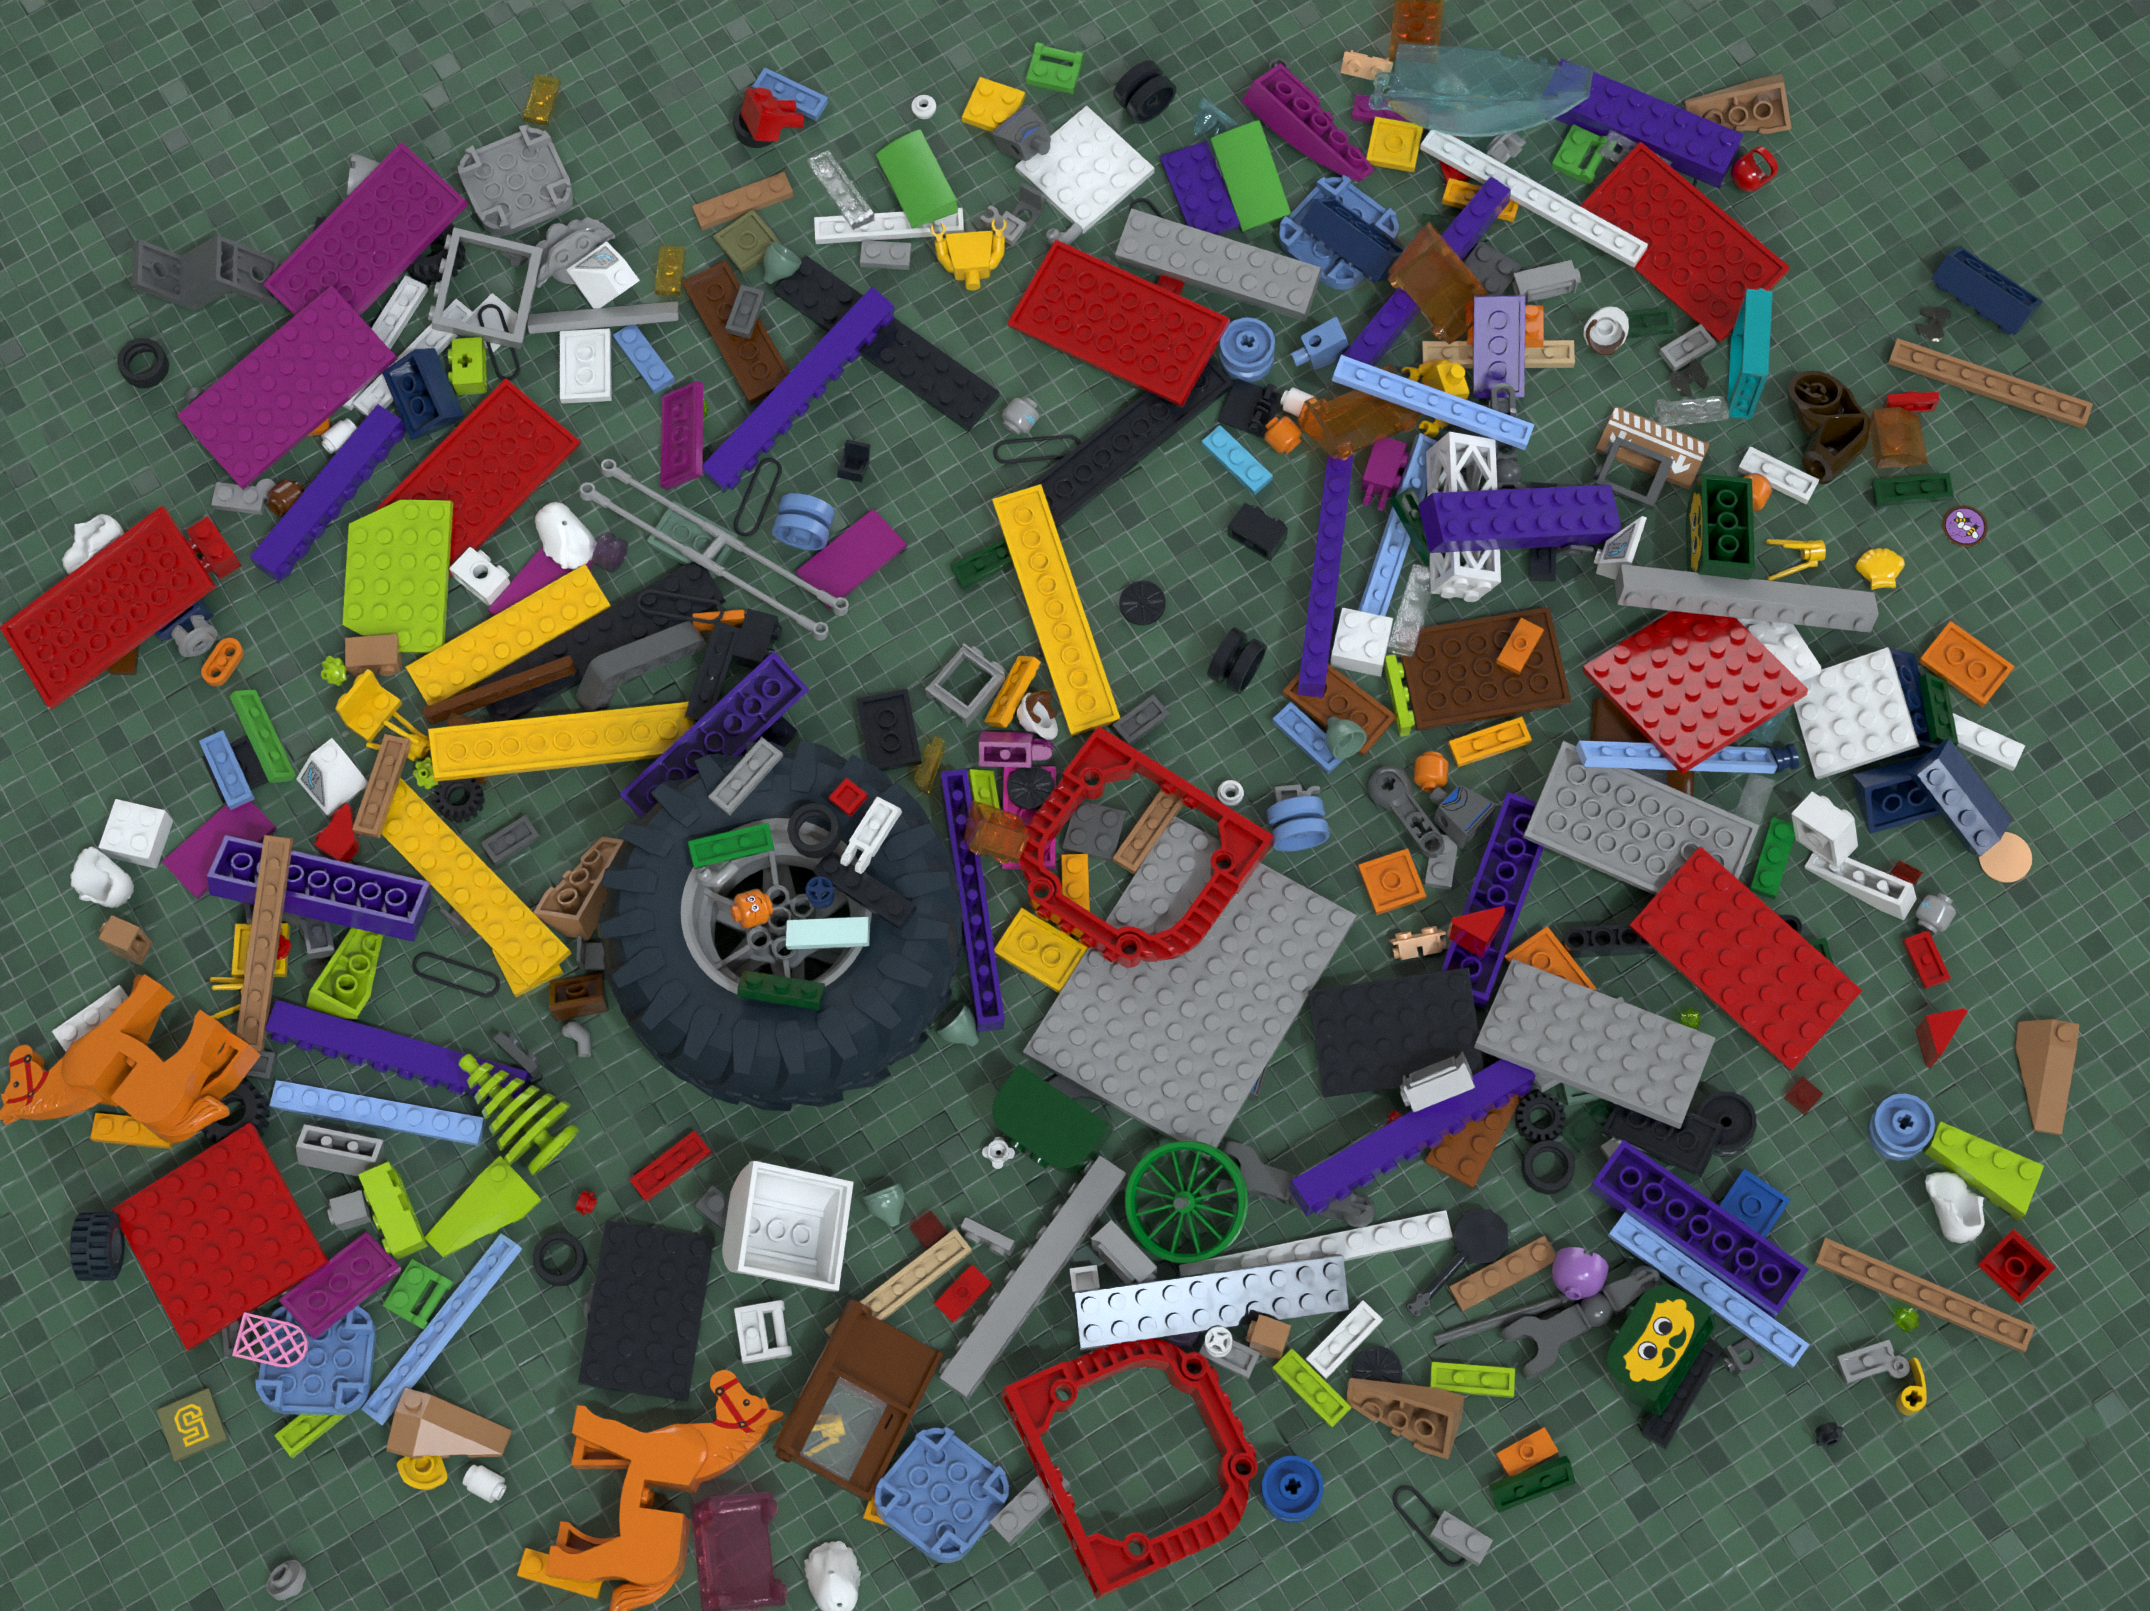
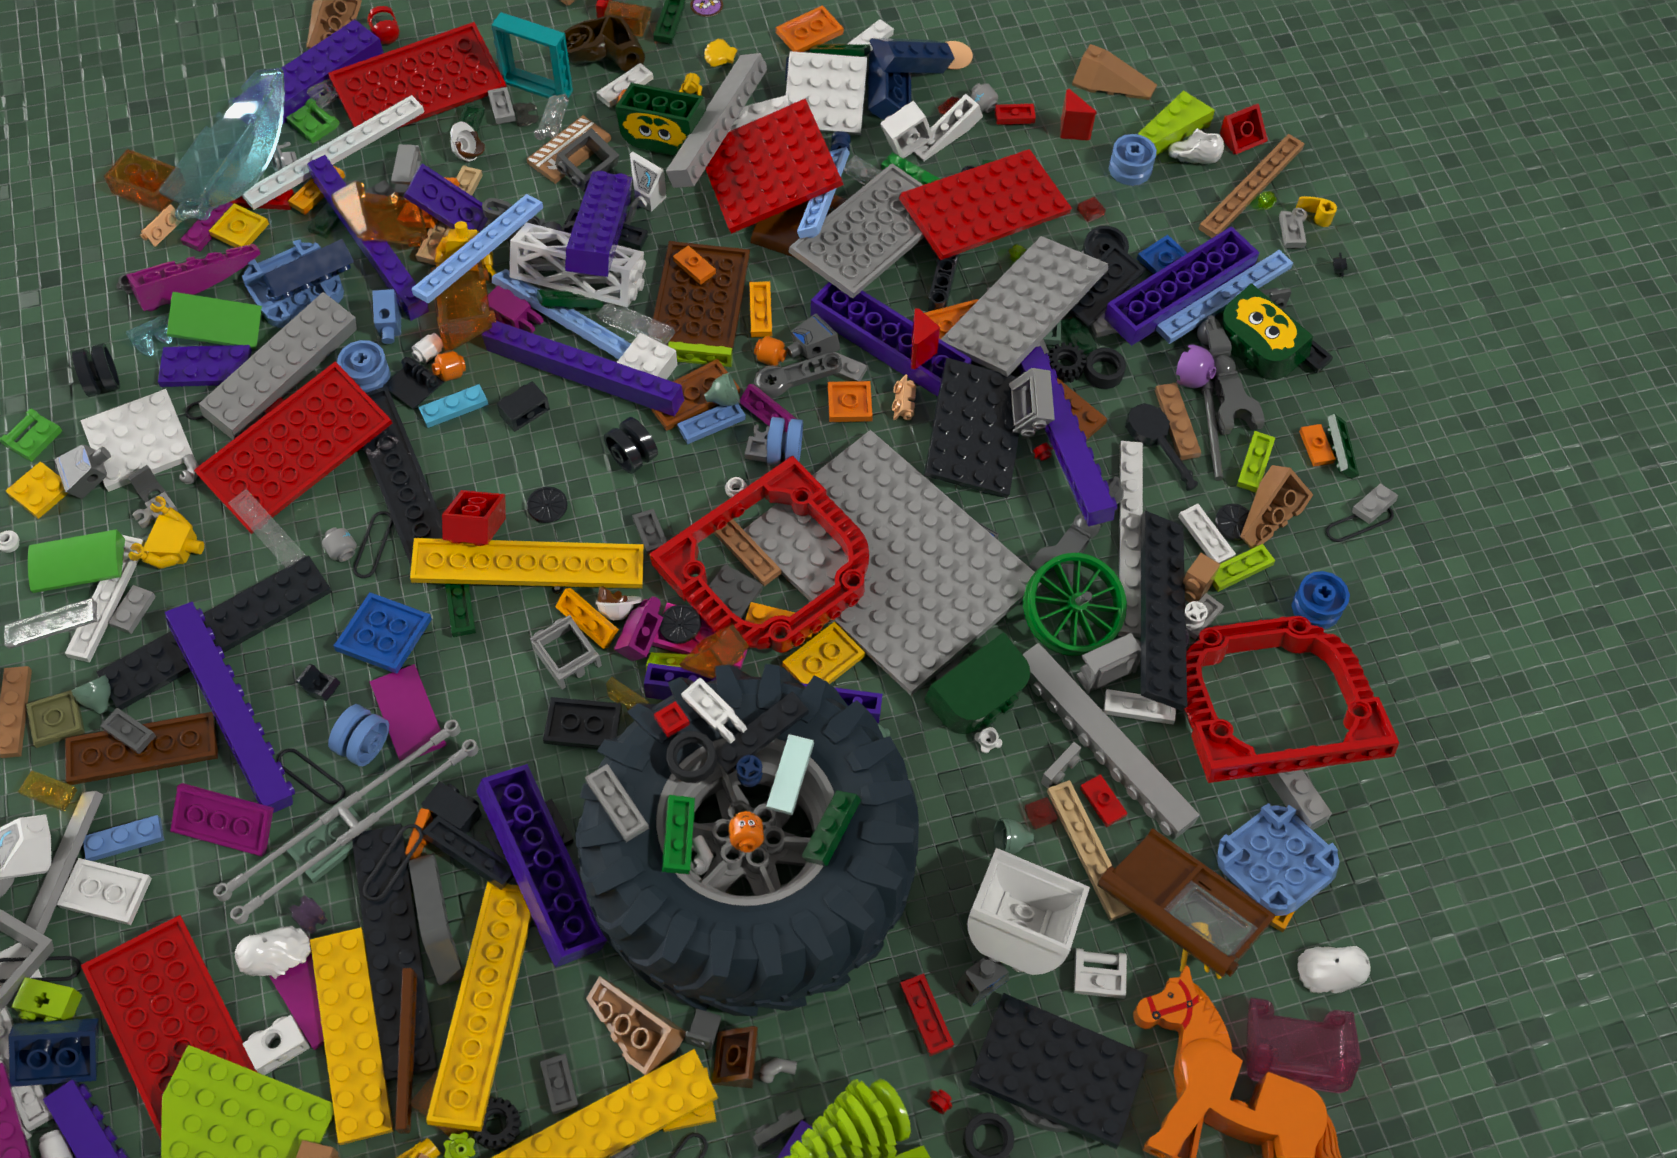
camera: 80 degrees left, 10 degrees down
none -> clear plate [228,489,306,569]
none -> blue plate [334,592,432,674]
none -> red brick [442,490,506,546]
none -> magenta plate [740,384,797,432]

